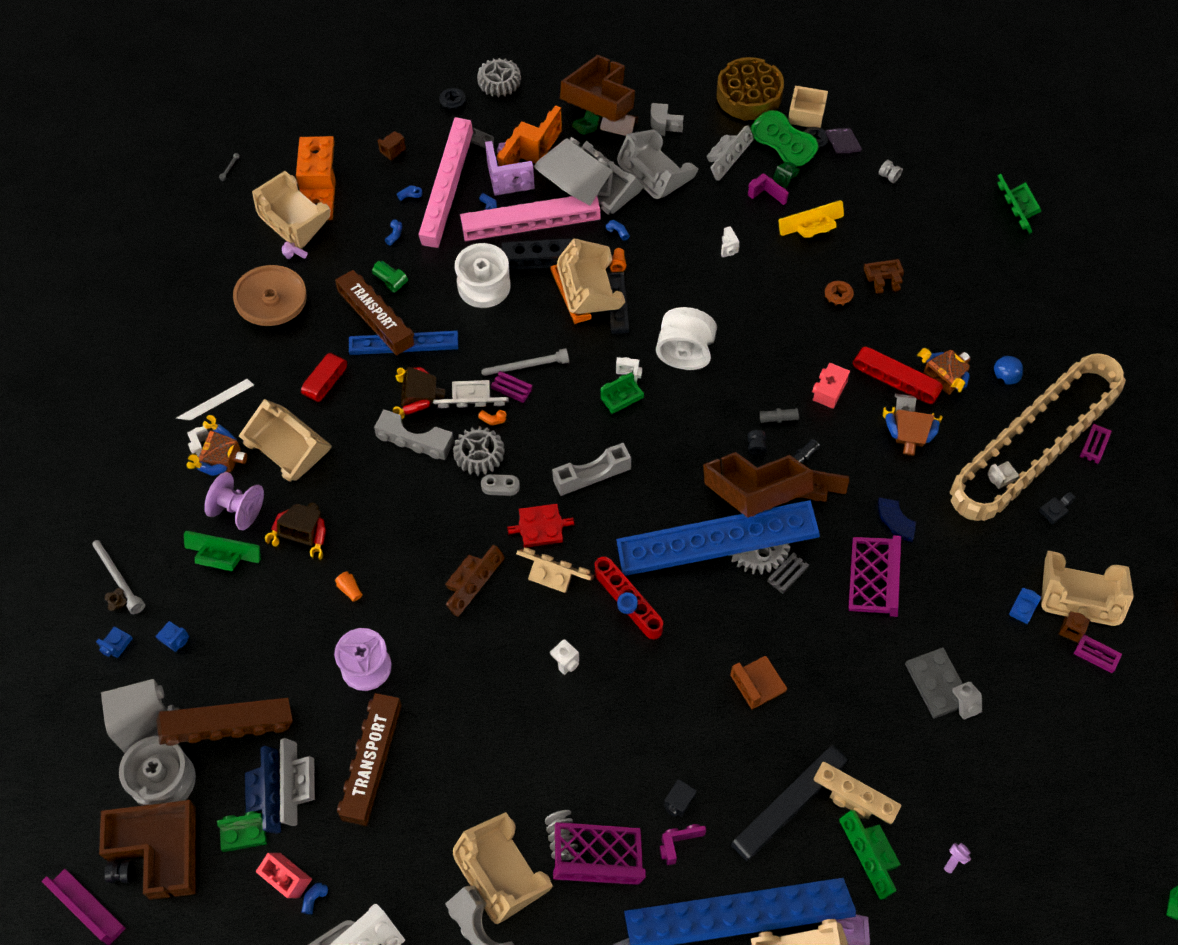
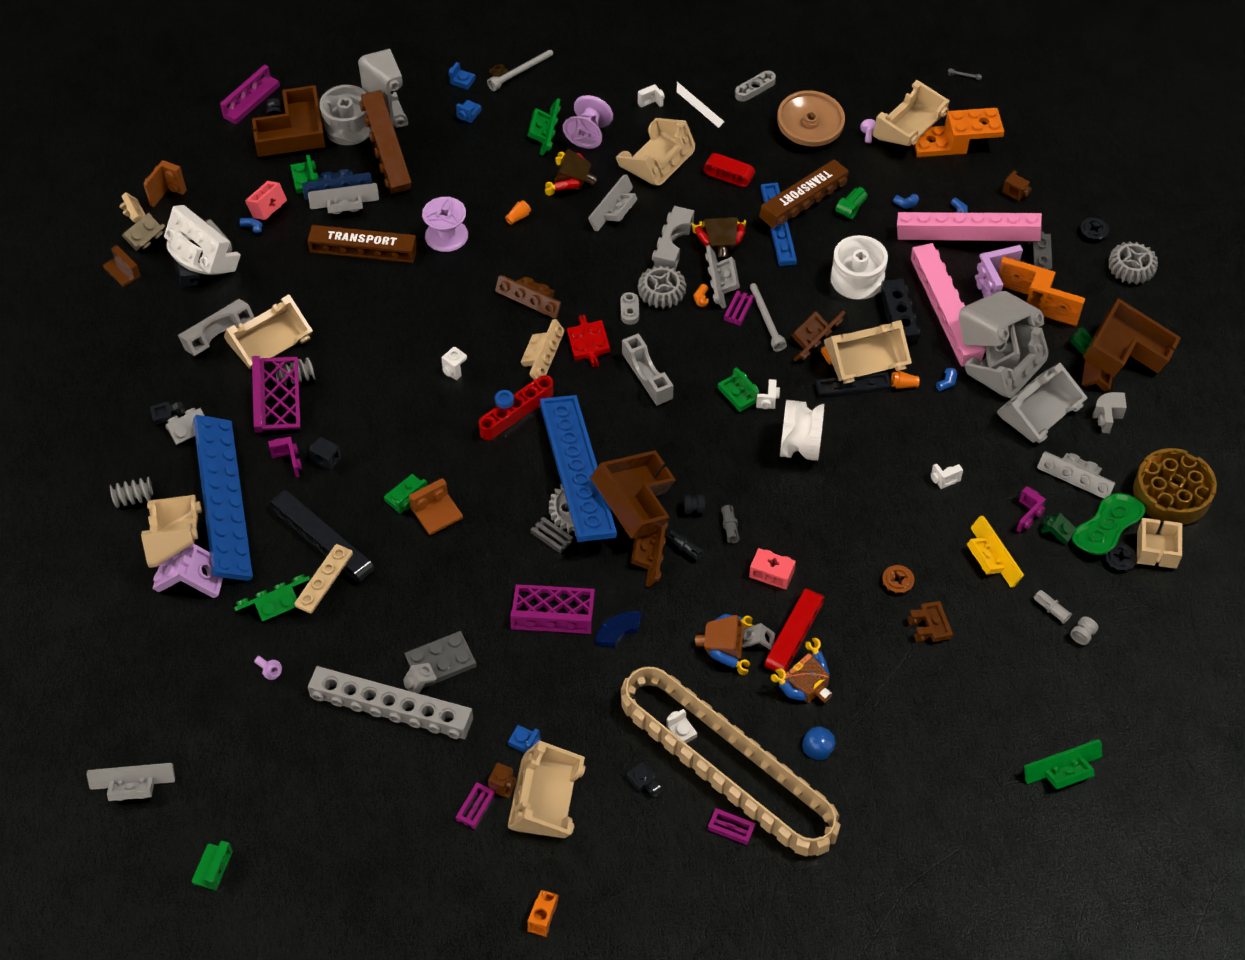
camera: 85 degrees right, 5 degrees down
torso [186,415,247,476] -> none
blue arm [479,193,497,210] -> none
clear purple piece [825,128,862,154] -> none
none -> light grey brick [308,666,473,739]
none -> green bracket [384,474,428,514]
none -> light grey bracket [588,175,637,231]
none -> light grey beam [735,71,776,102]
none -> reddish brown bracket [791,310,845,362]
none -> light grey axle [1034,590,1072,624]

